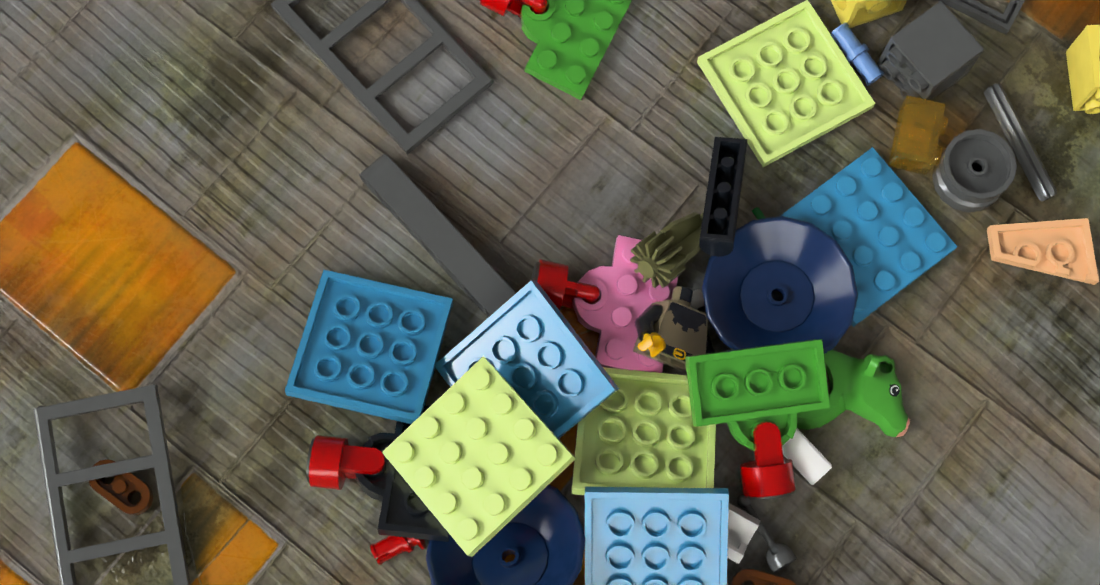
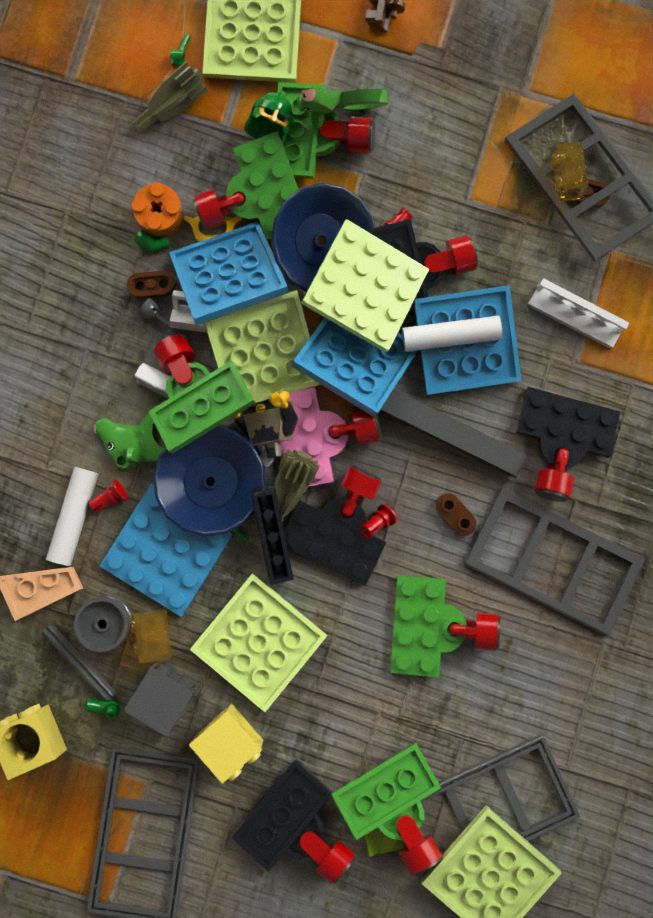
camera: 155 degrees right, 10 degrees up
medium blue pin [831,22,884,86] -> none
none -> white brick [46,467,99,566]
none -> green arm [84,698,120,719]
none -> red pin [89,480,128,514]
none -> black plate [284,465,386,586]
none -> red pin [360,504,397,539]
none -> white brick [402,316,502,352]
none -> reddish brown plate [436,493,476,536]
none -> black plate [516,387,621,502]
none -> white fence [527,278,629,349]
none -> clear yellow brick [551,142,588,201]

